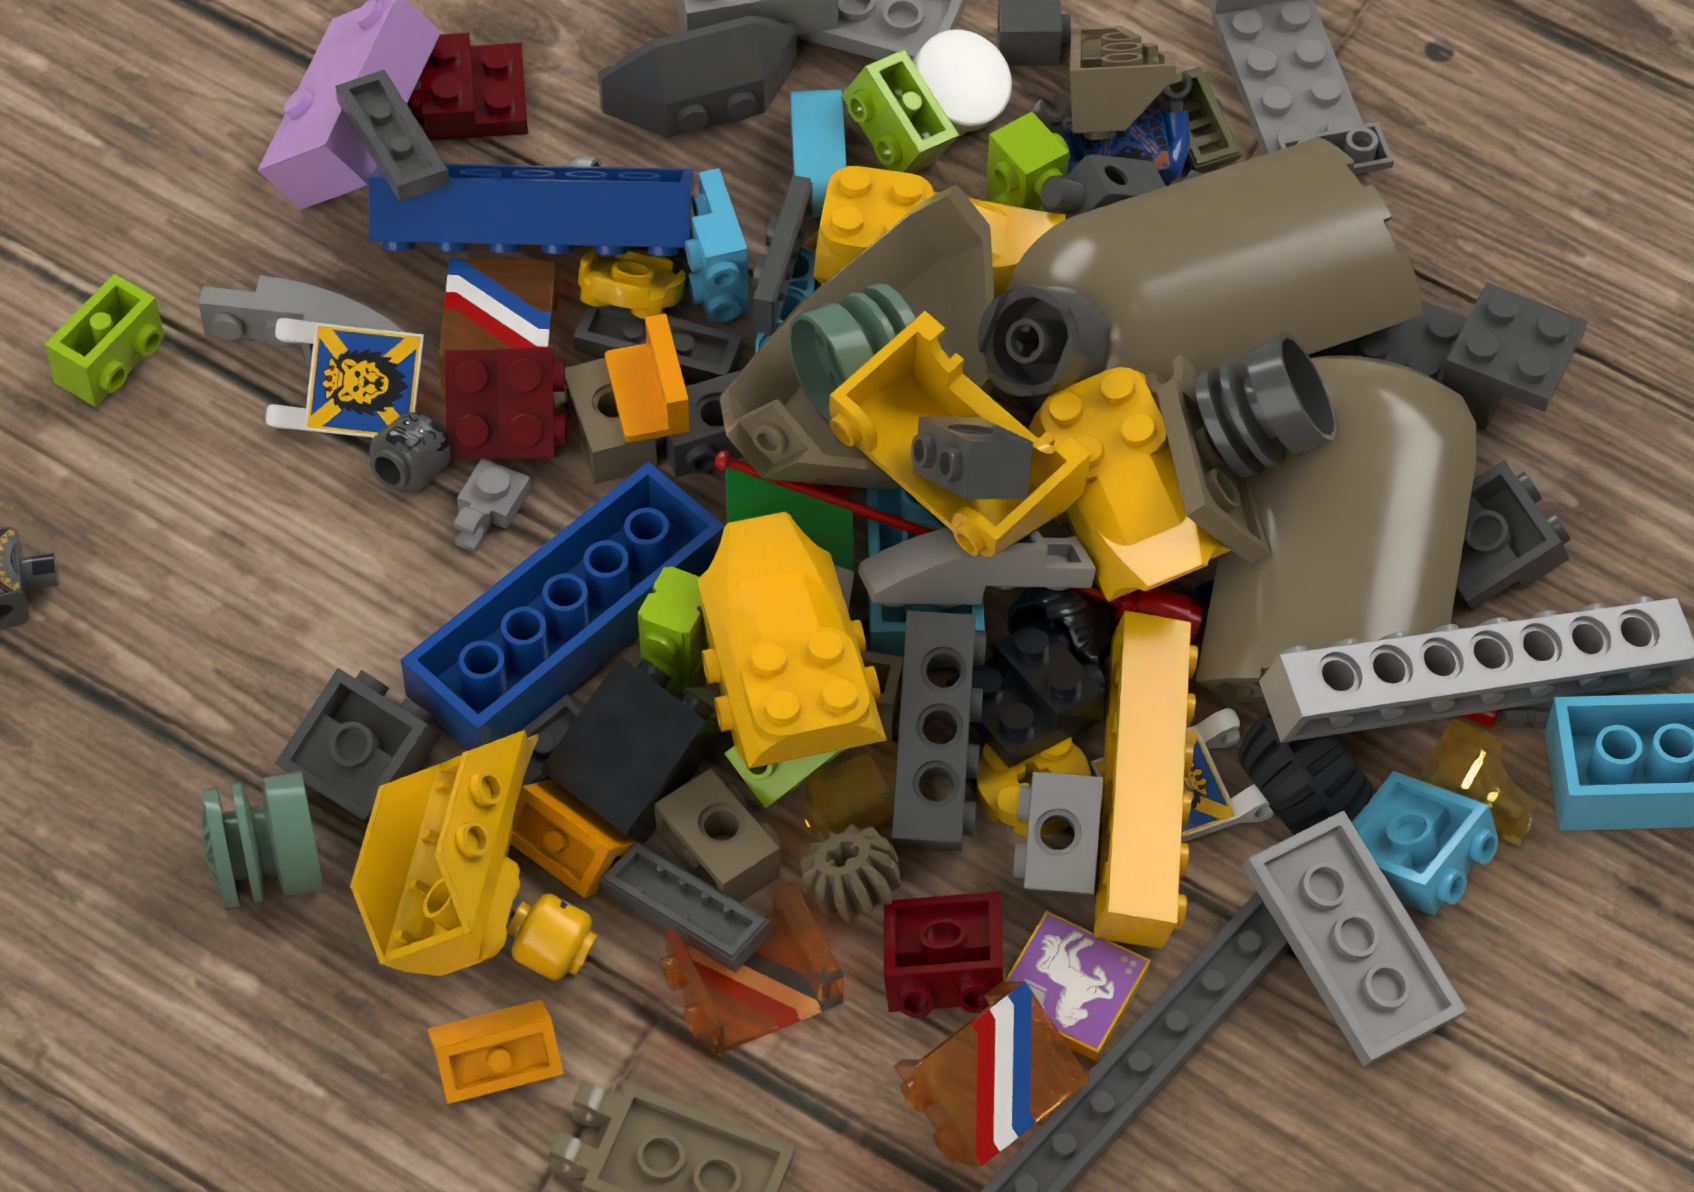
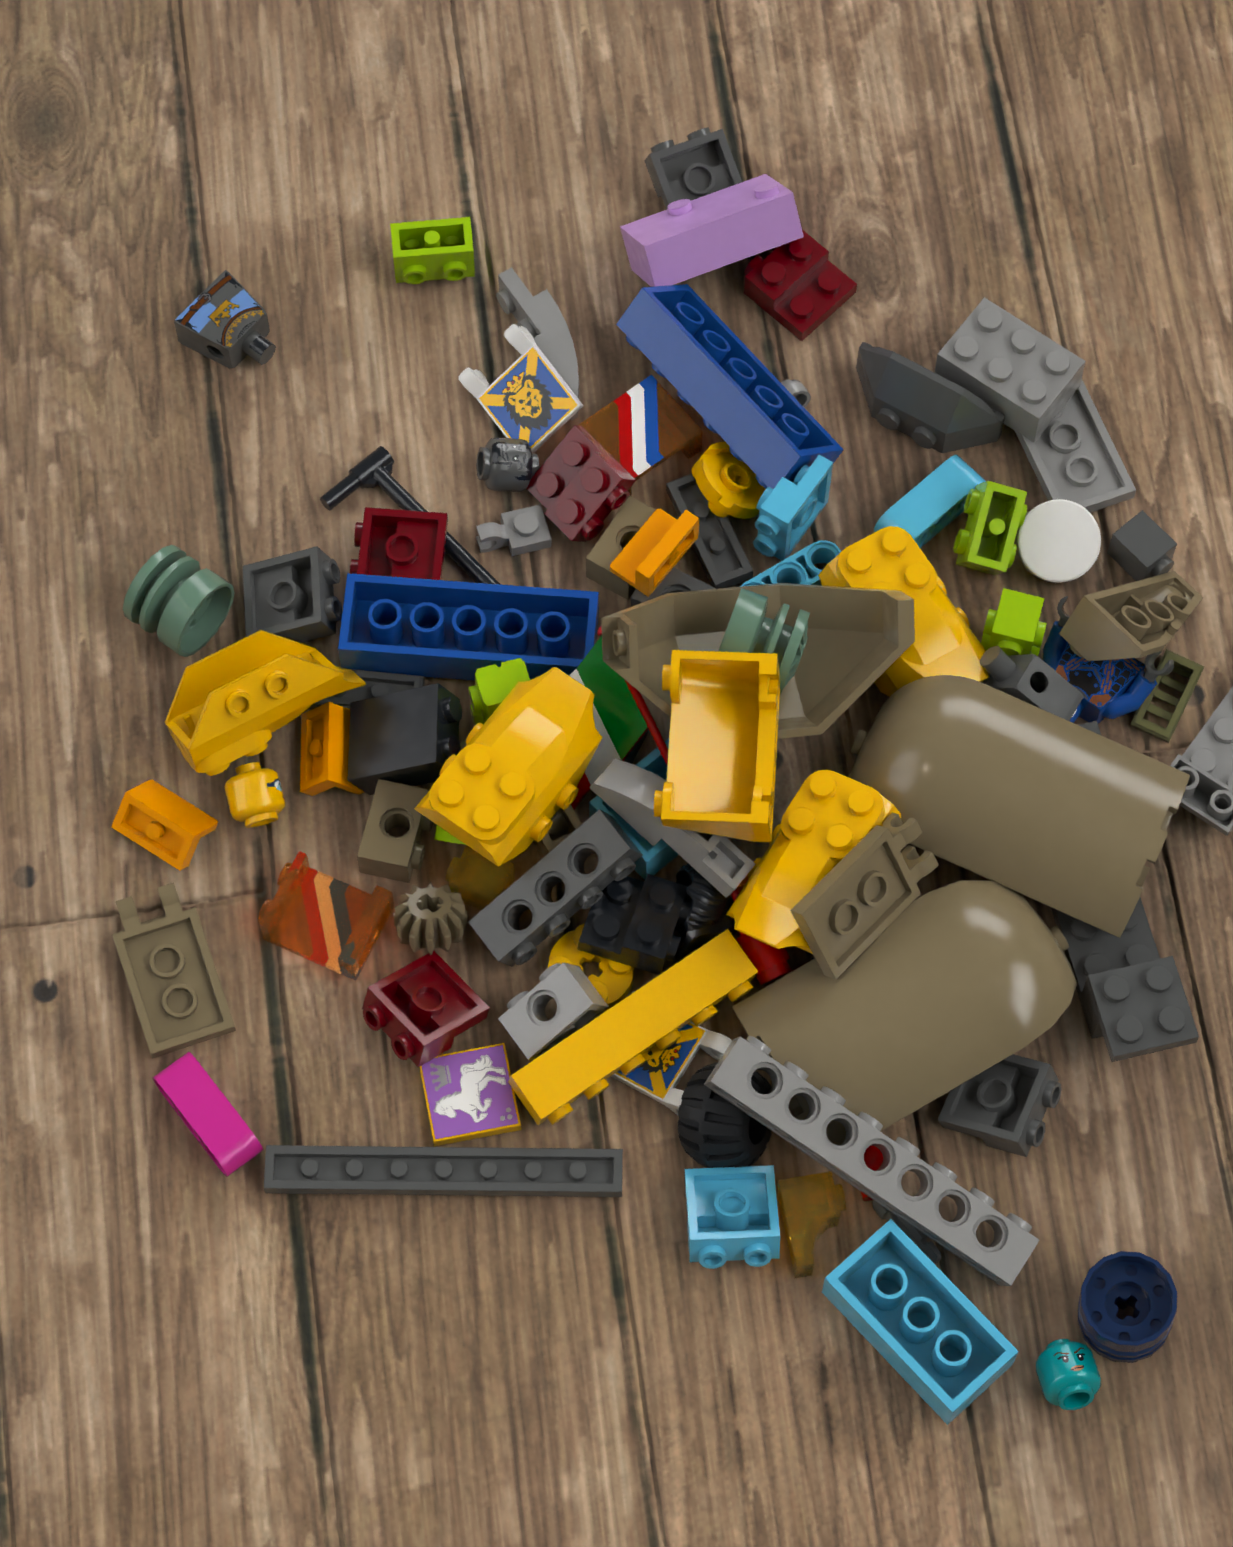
camera: 50 degrees right, 10 degrees up
dark grey plate [335,70,449,202] -> none
dark grey plate [599,841,773,973] -> none
dark grey plate [753,175,813,335] -> none
panel [894,981,1090,1166] -> none
dark grey brick [911,417,1033,499] -> none
dark grey brick [977,285,1110,397] -> none
dark grey wheel [1195,333,1337,480] -> none
light grey plate [1242,811,1467,1068] -> none
none -> black bar [320,446,501,585]
none -> dark red plate [350,507,448,580]
none -> dark grey plate [644,127,742,210]

